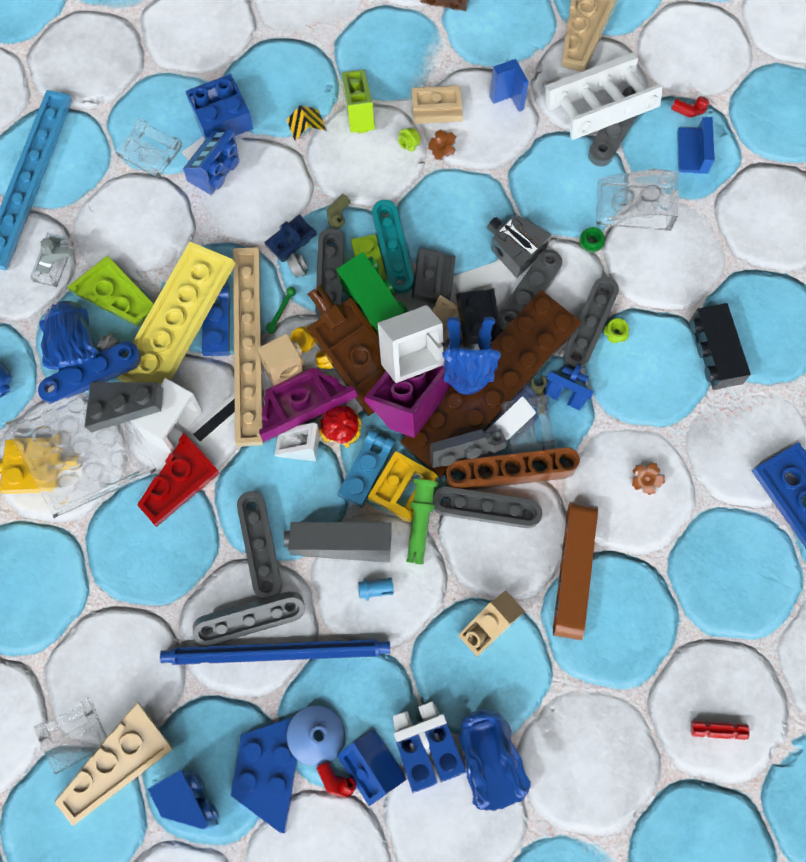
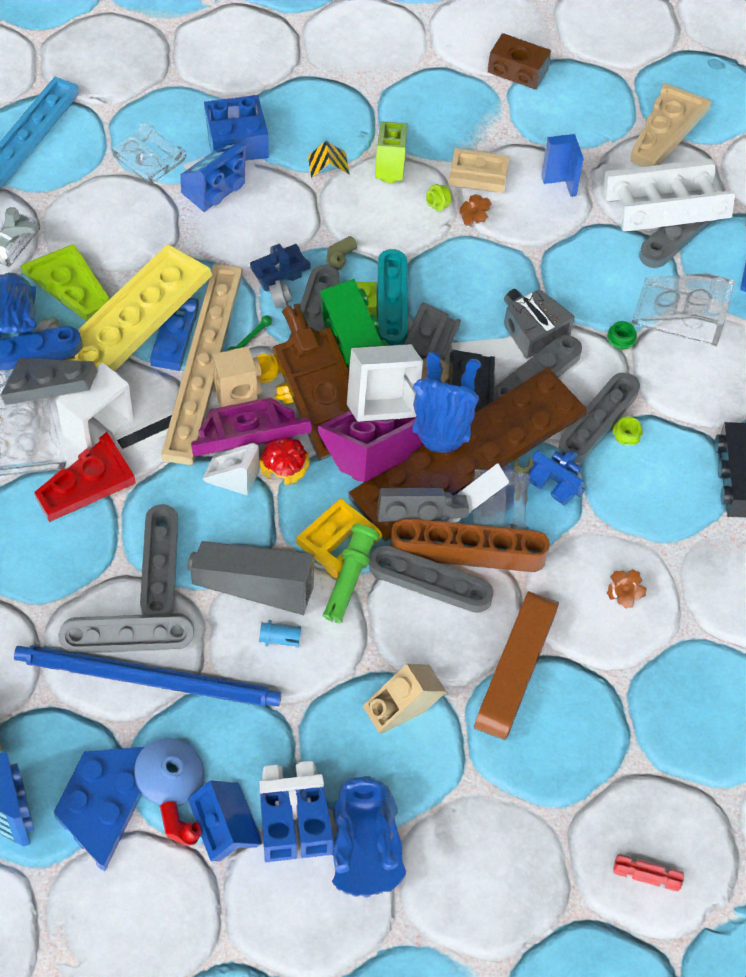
camera: 10 degrees right, 15 degrees down
dark azure plate [338,429,396,508] -> none

